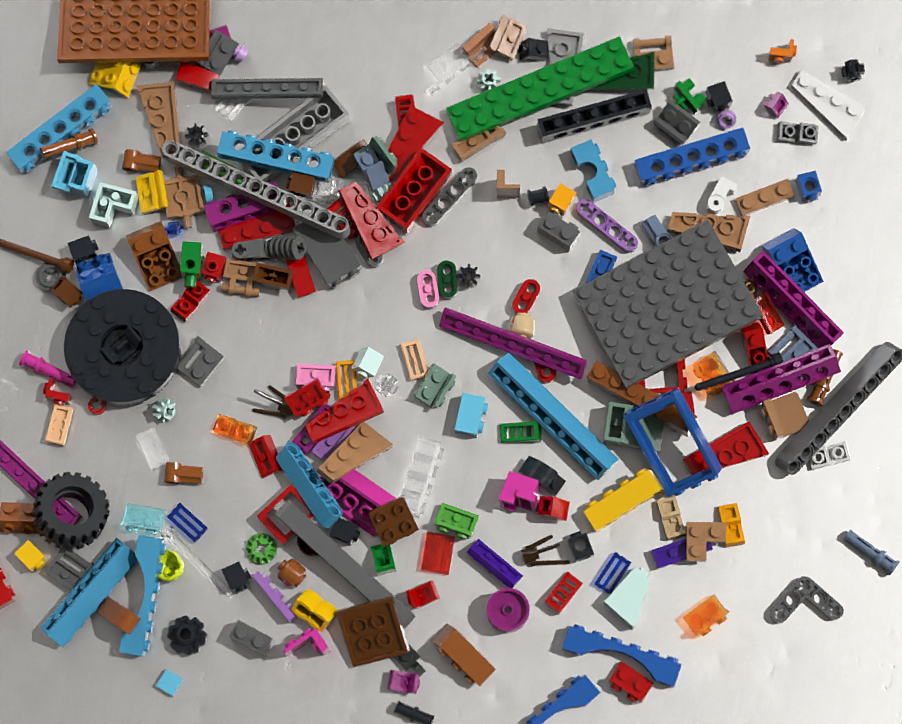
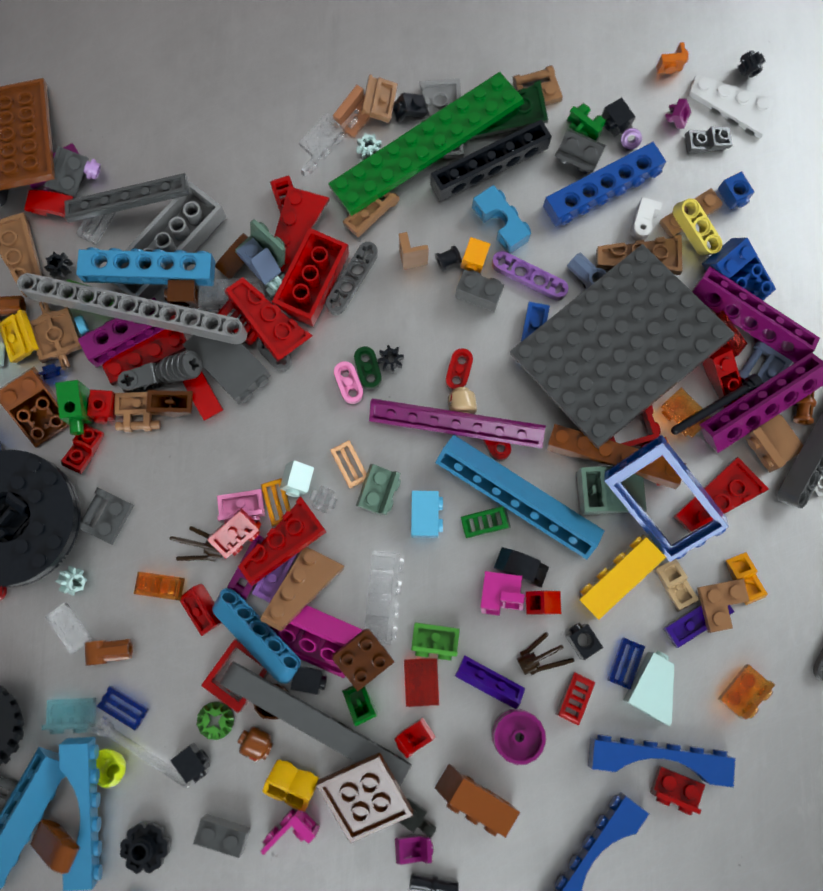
camera: 15 degrees left, 0 degrees up
medium lavender plate [253,571,296,623] -> none
none -> light yellow beam [673,198,722,256]

